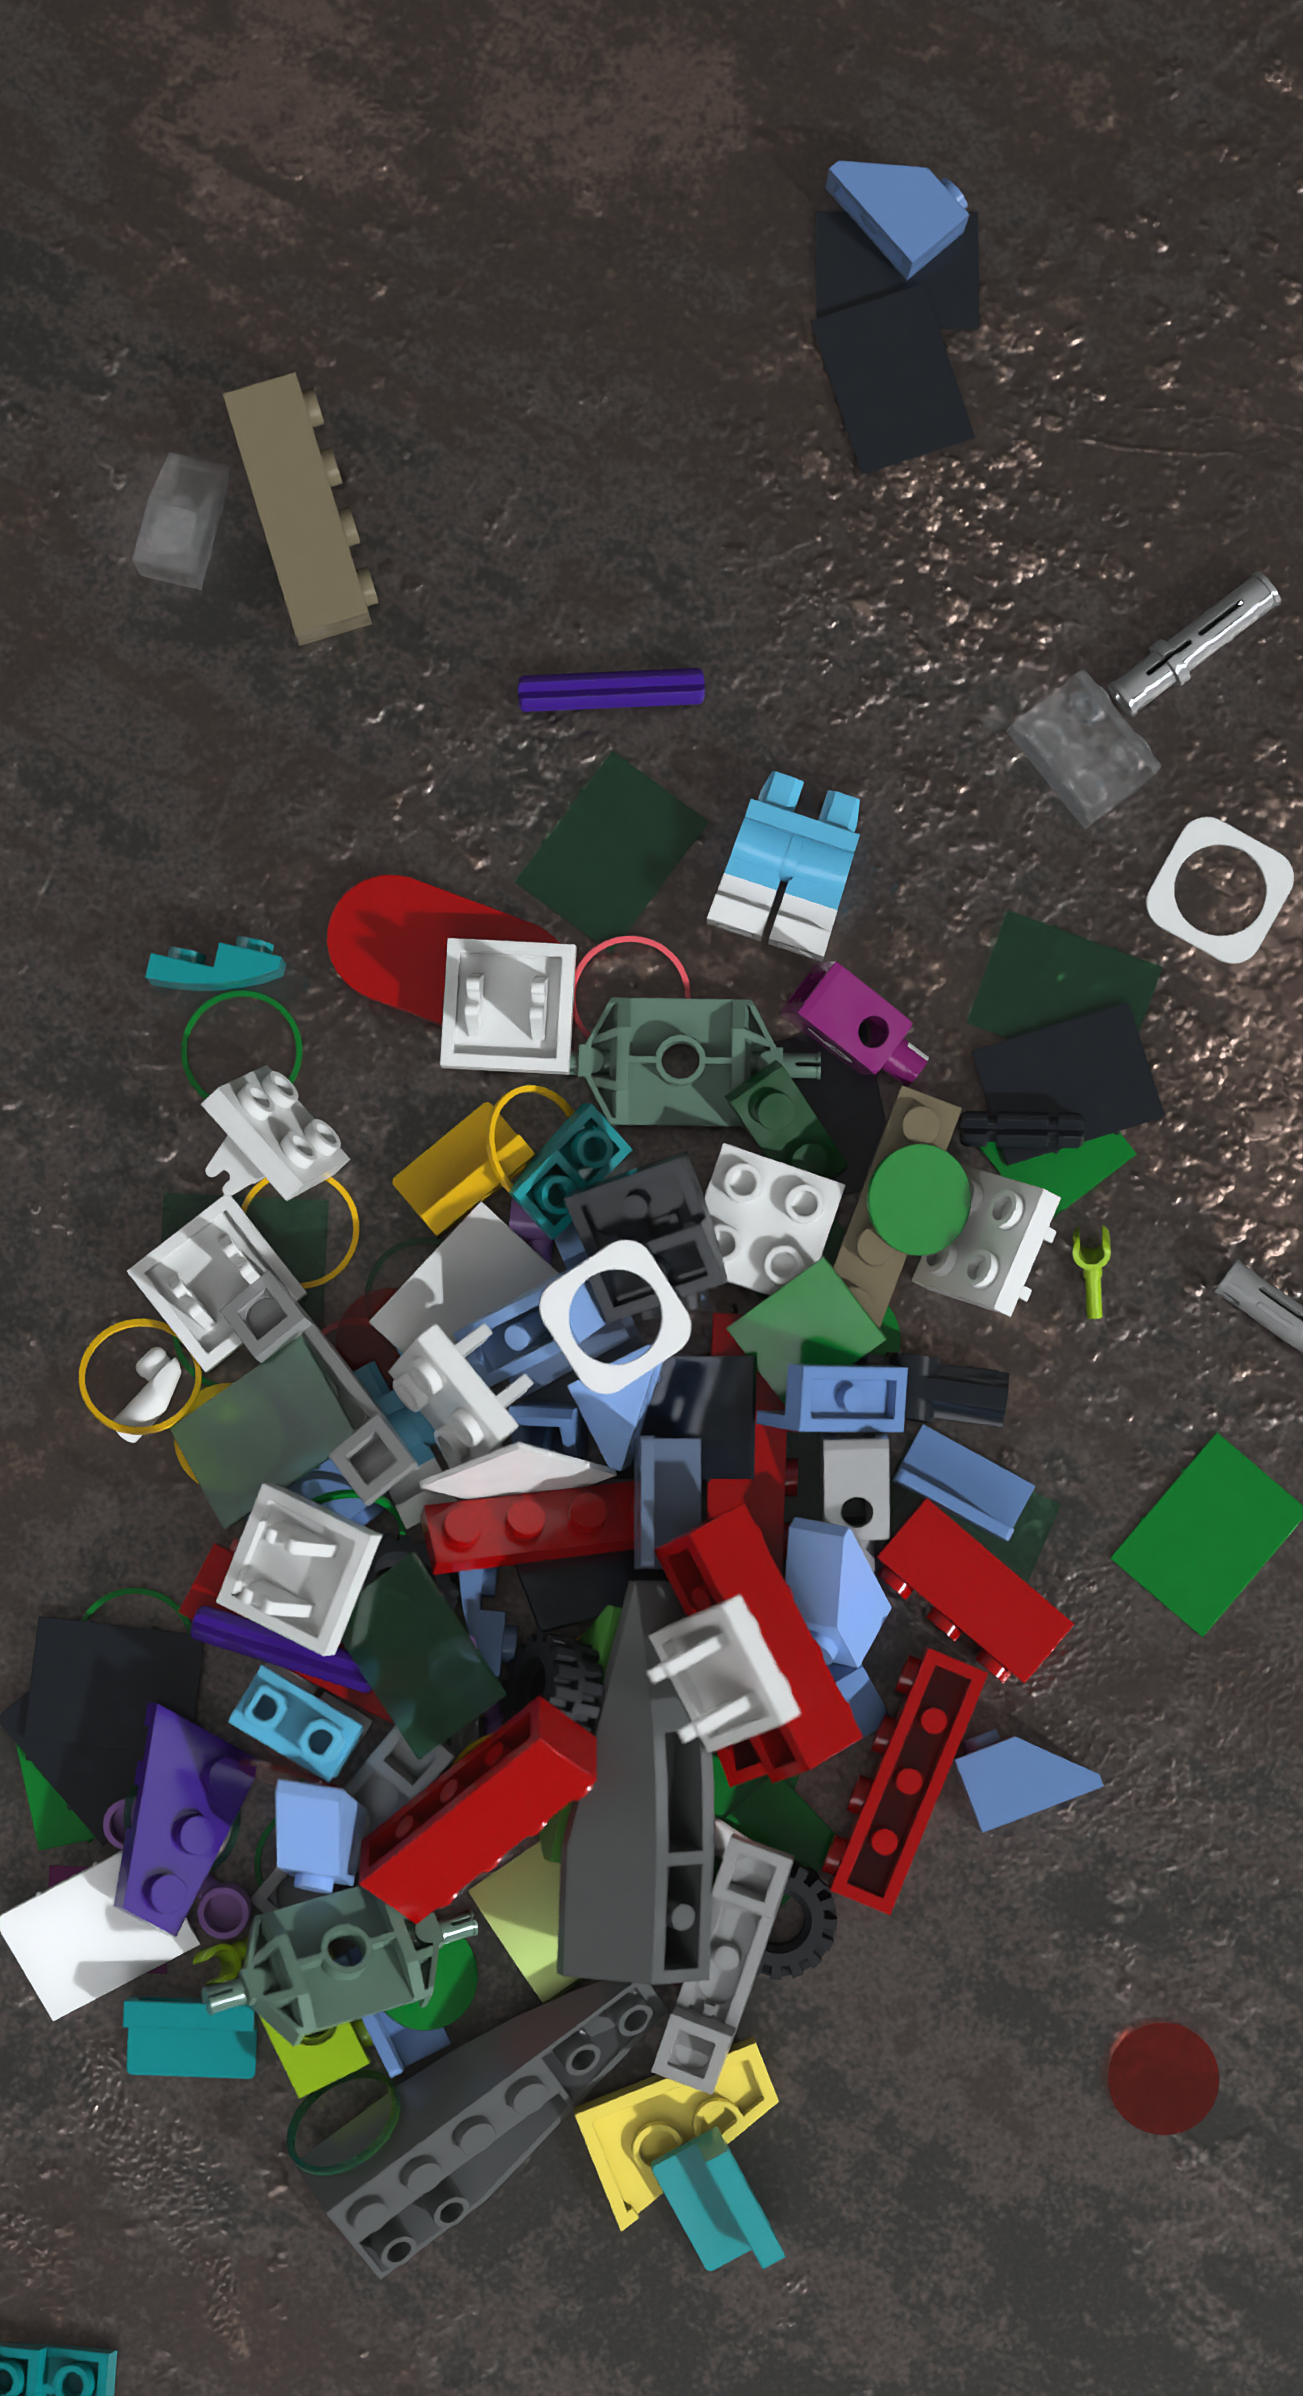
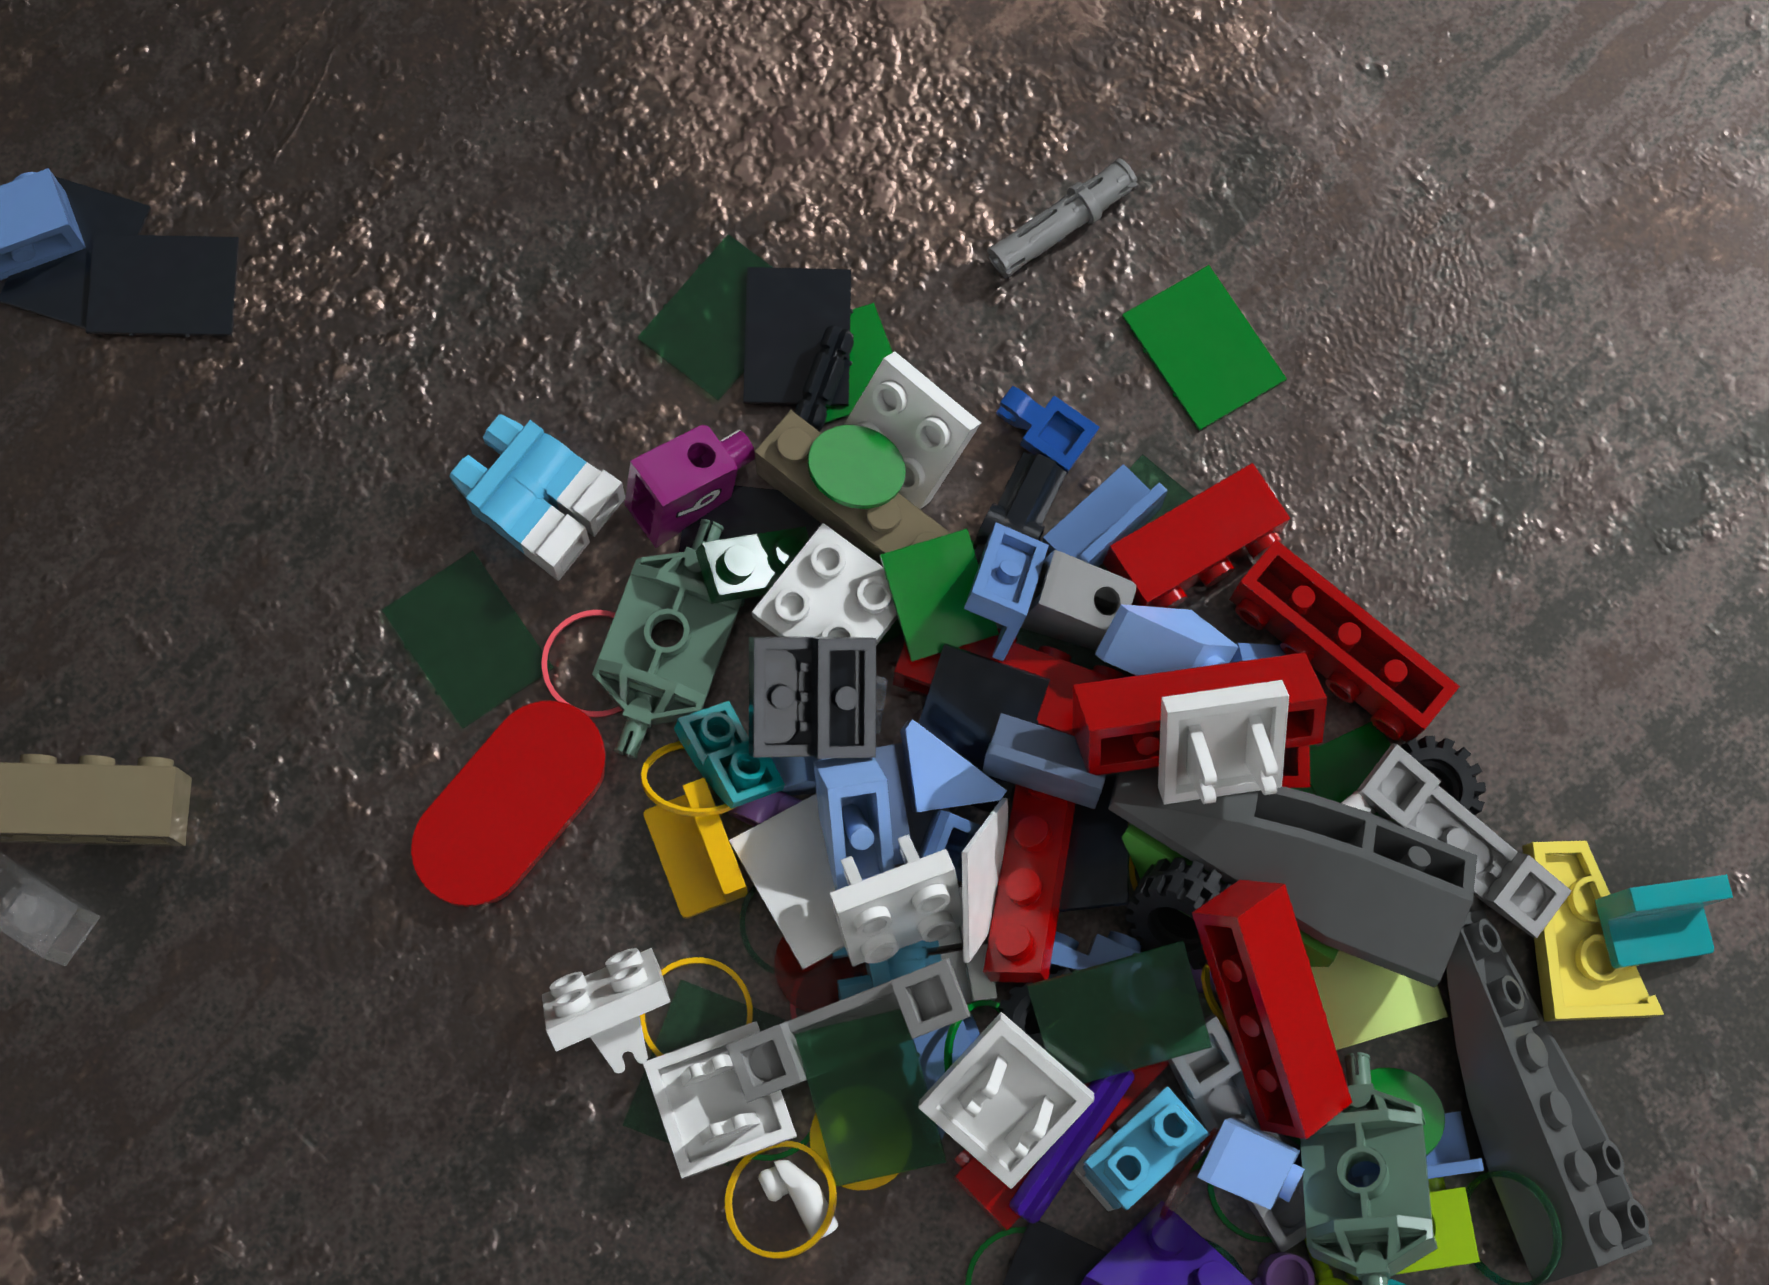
camera: 75 degrees left, 10 degrees down
teal slope [145,936,286,991] -> none
green piece [181,990,303,1100] -> none
white plate [440,938,577,1075] -> none
dark purple axle [518,668,705,712] -> none
white piece [539,1240,691,1394] -> none
medium blue slope [953,1728,1104,1833] -> none
clear bracket [1006,670,1161,829] -> none
lime hand [1072,1225,1111,1319] -> none
light grey pin [1108,571,1281,717] -> none
clear red piece [1108,2023,1219,2135] -> none
white piece [1146,817,1294,964] -> none
none -> blue plate [996,386,1100,475]

